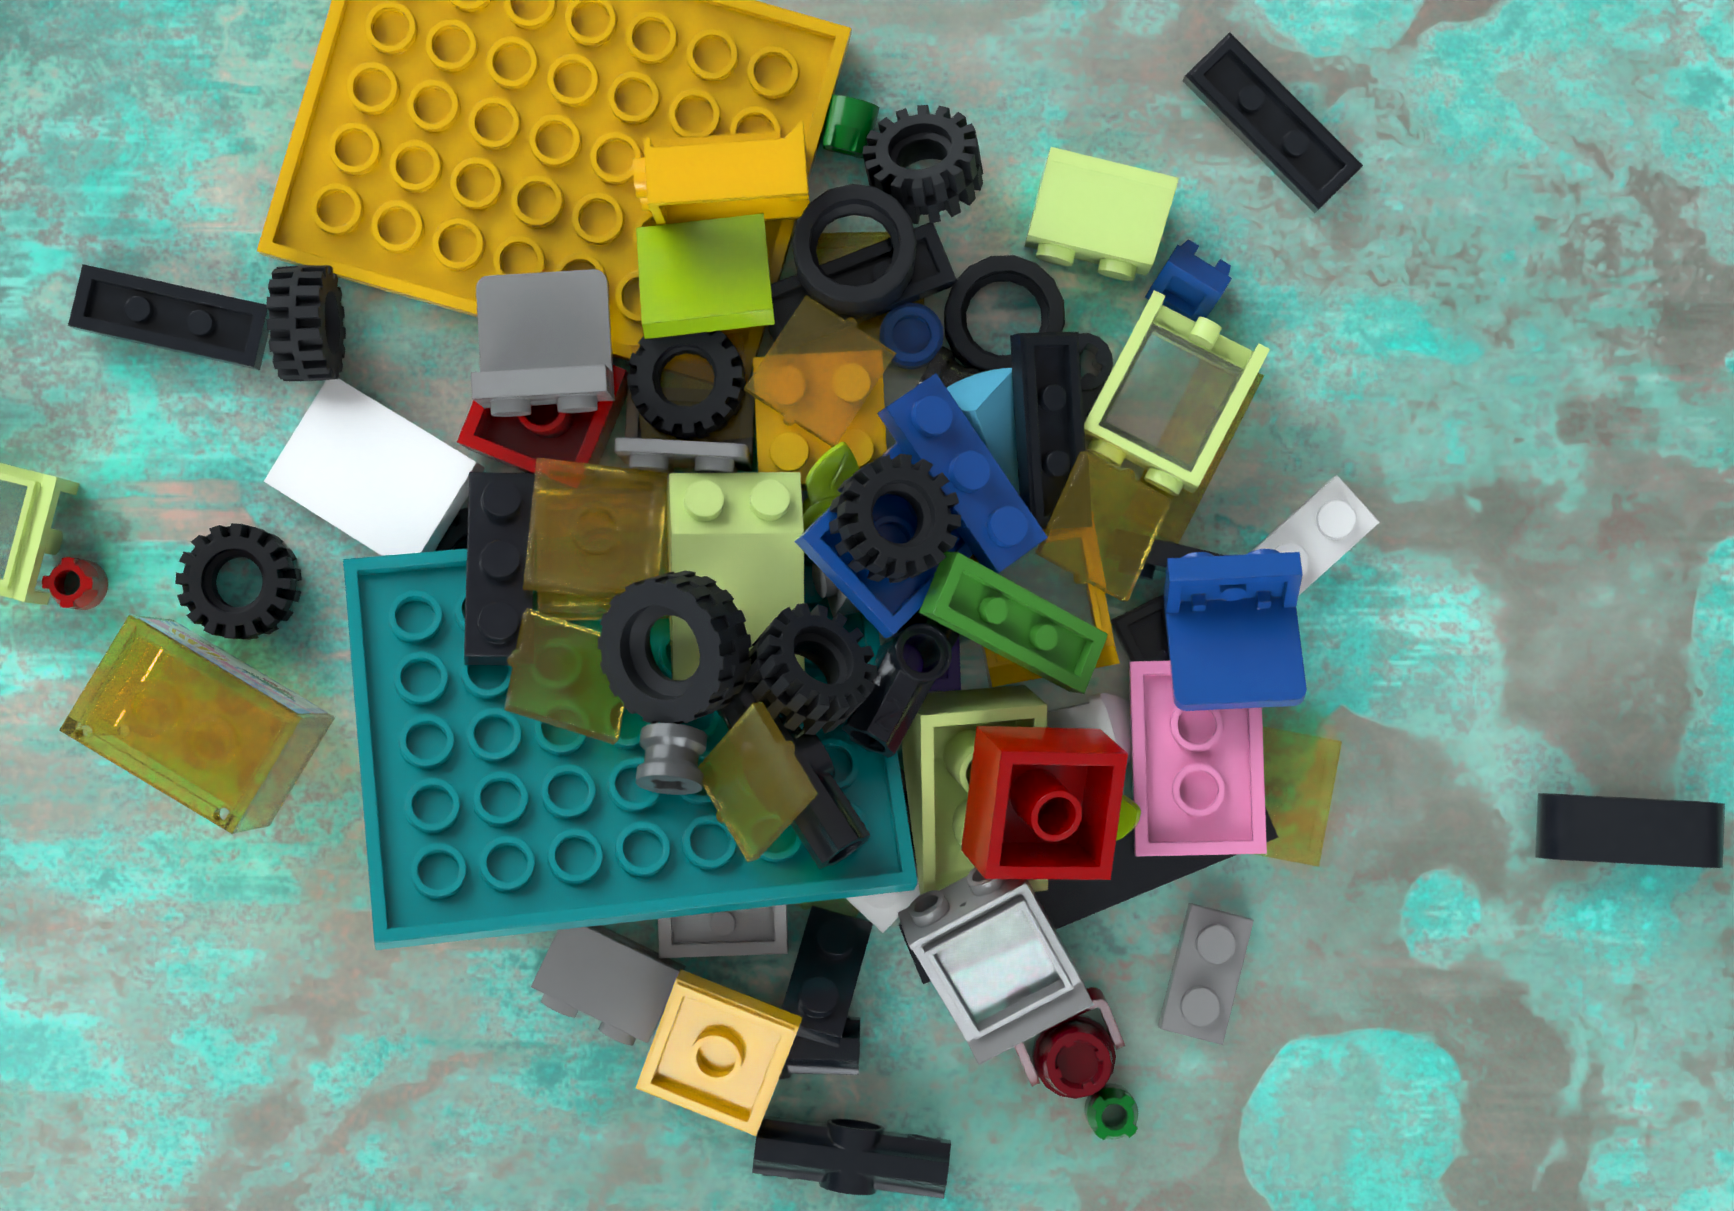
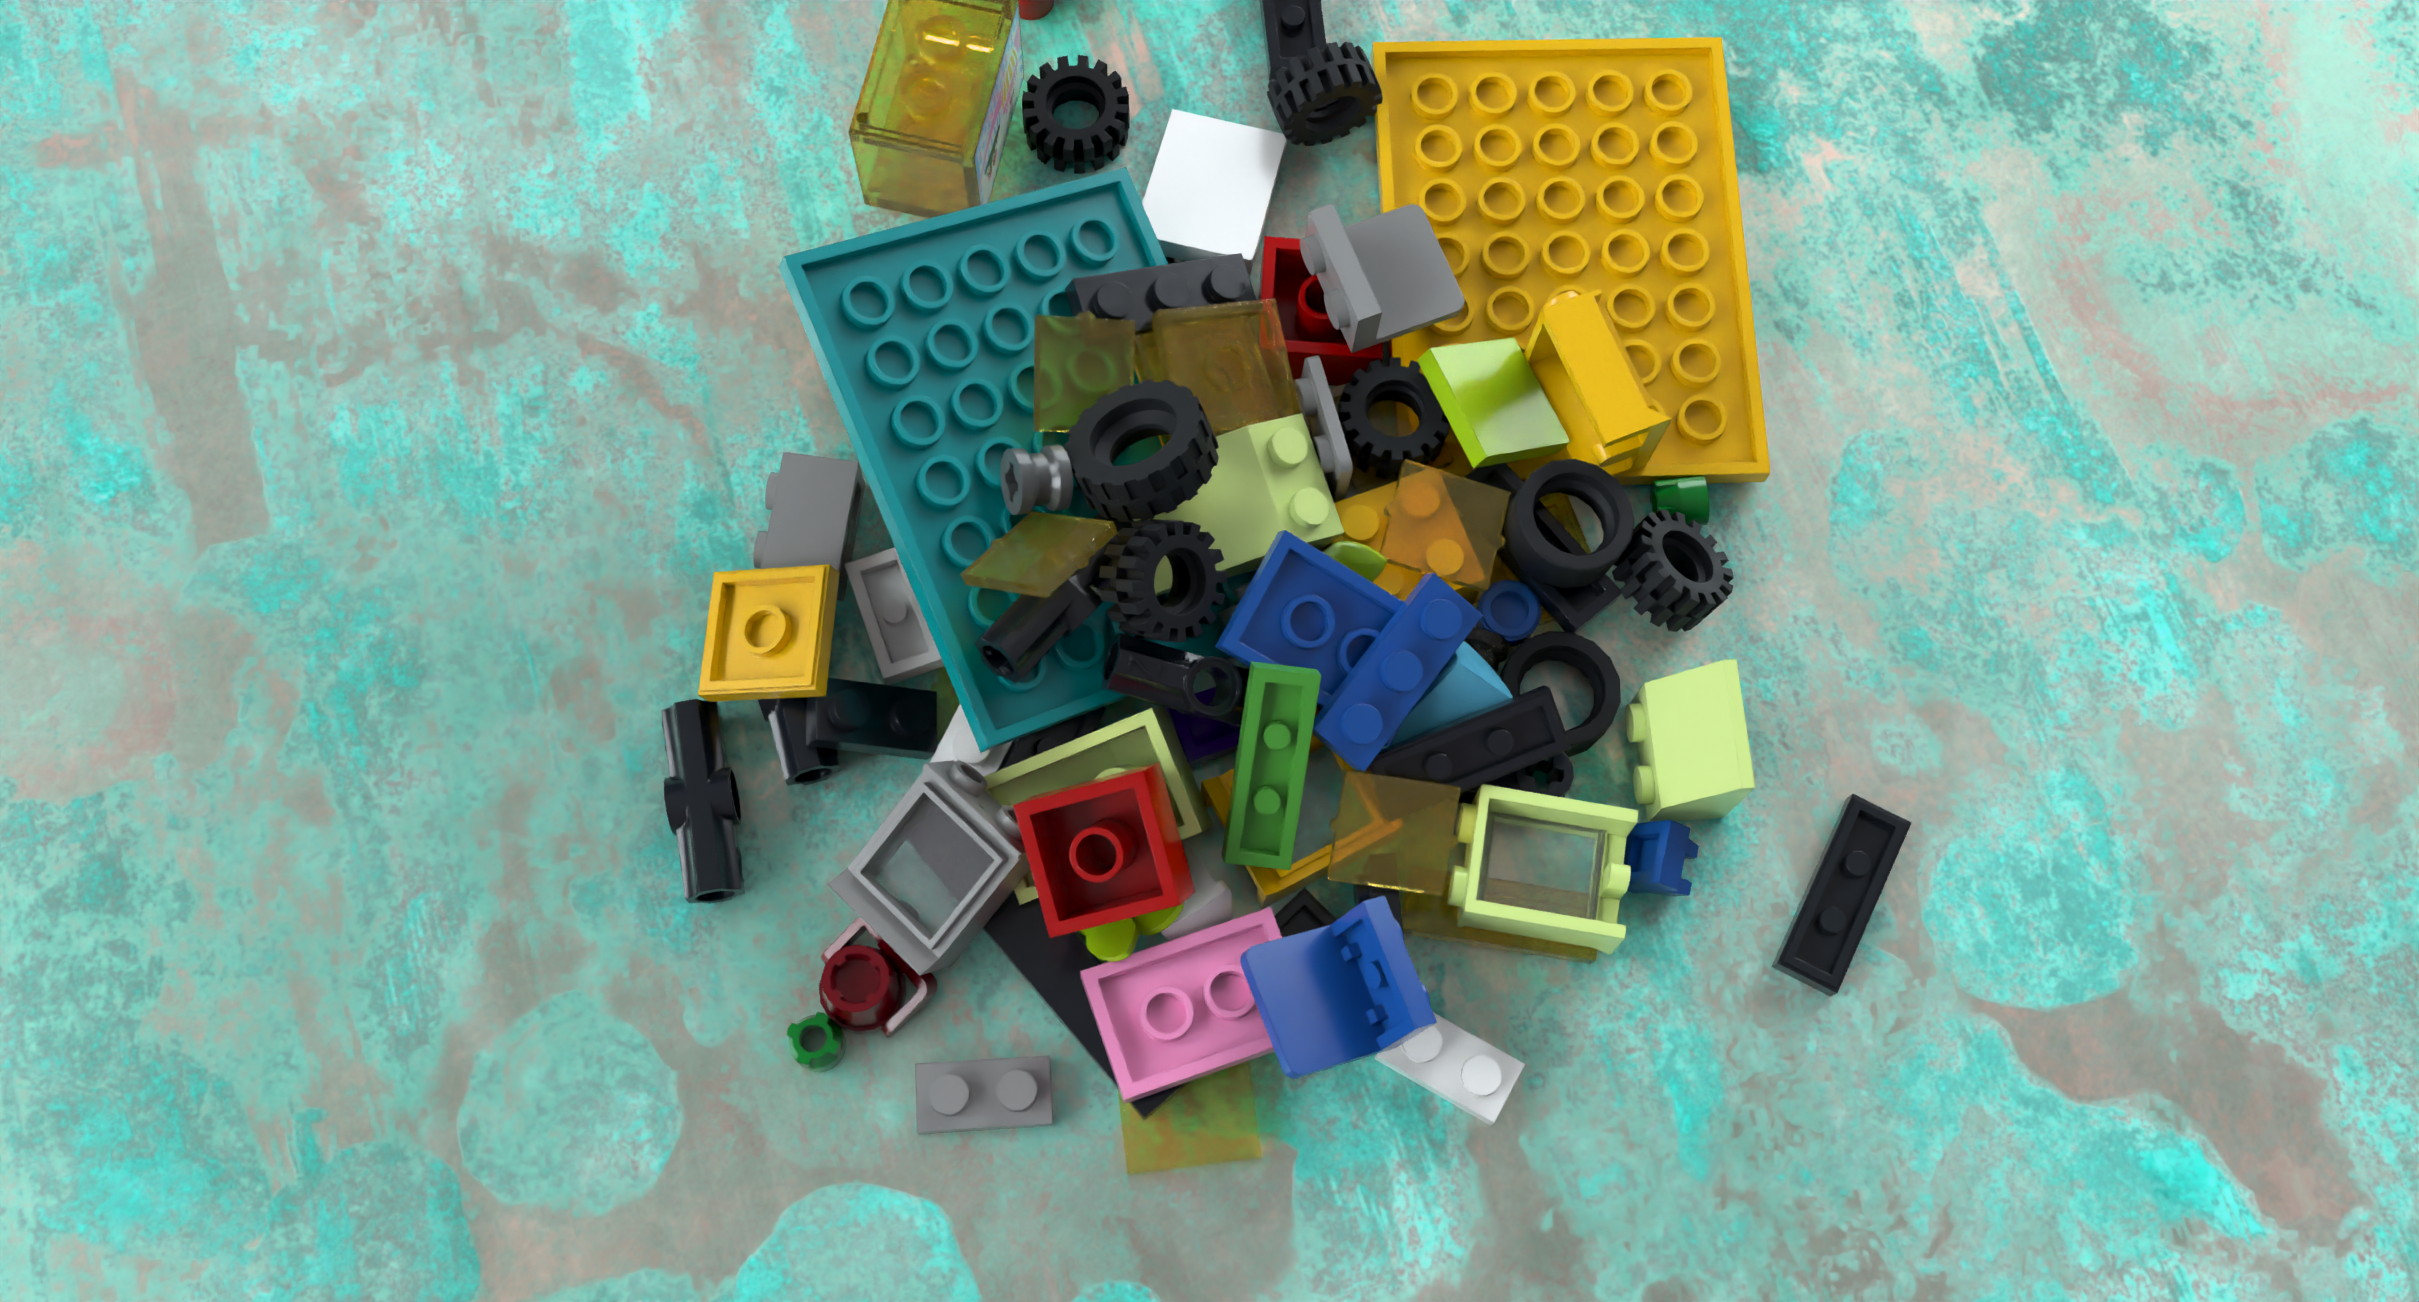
camera: 65 degrees right, 15 degrees down
black tyre [829,454,961,583] -> none

